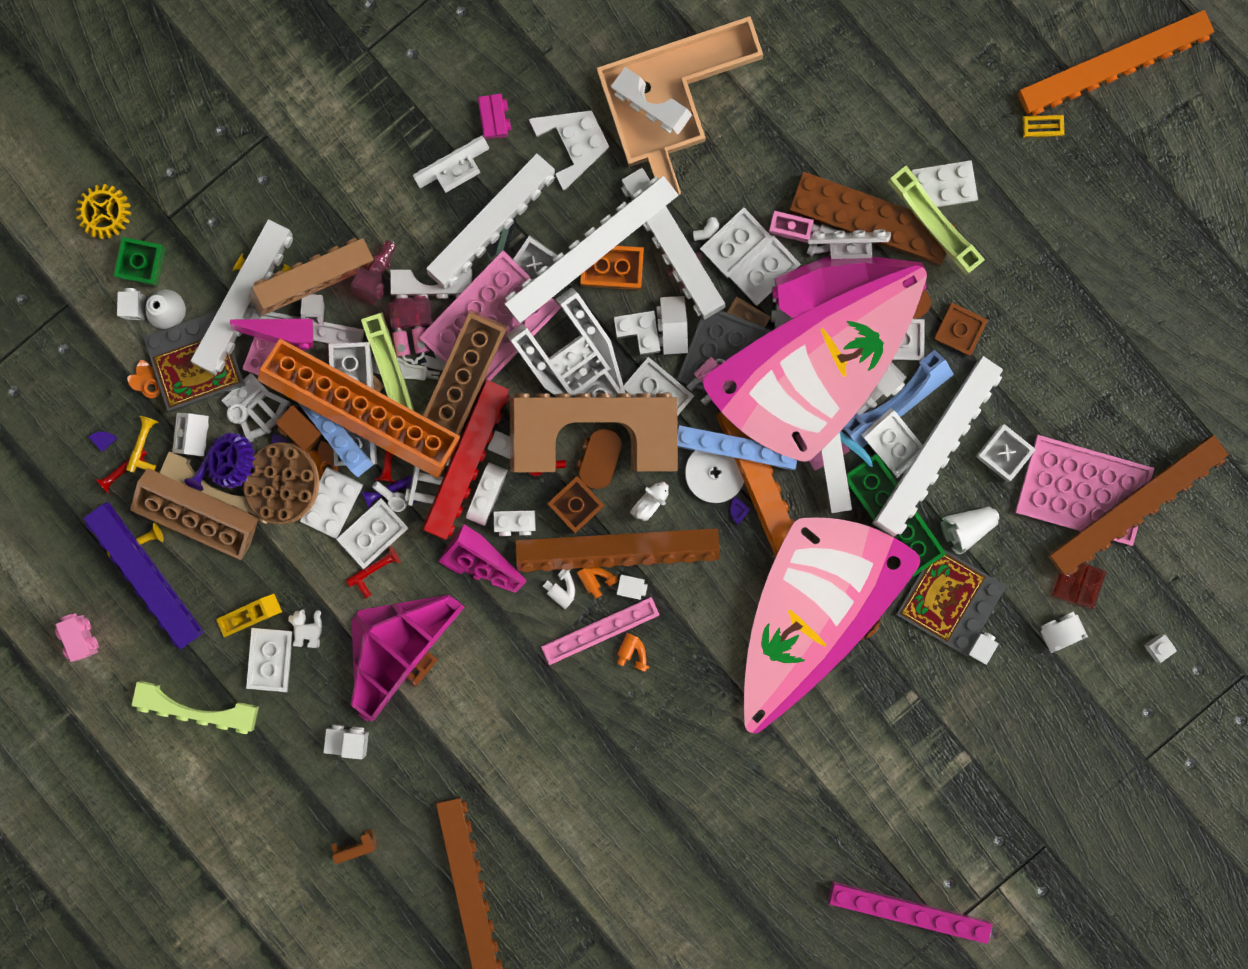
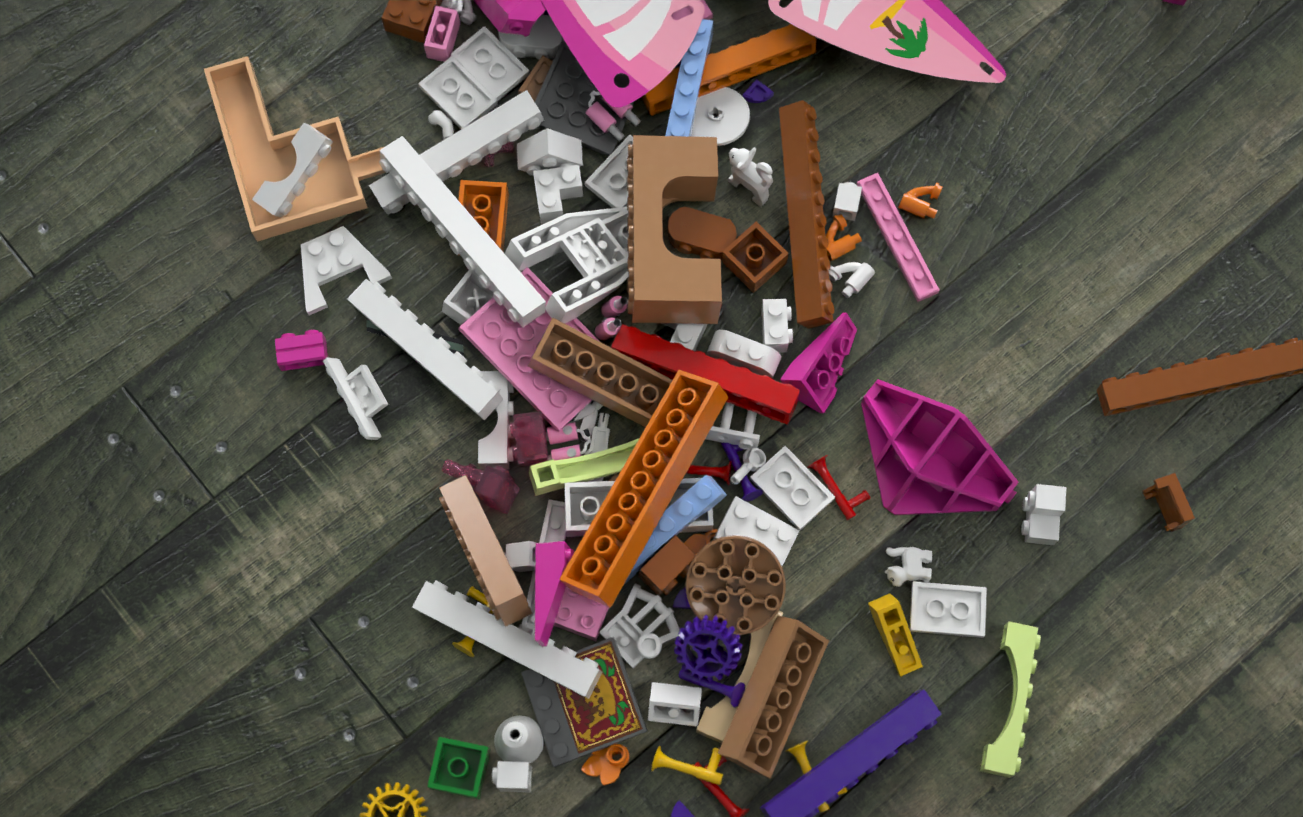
camera: 85 degrees left, 15 degrees down
none -> bright pink piece [595,296,628,340]

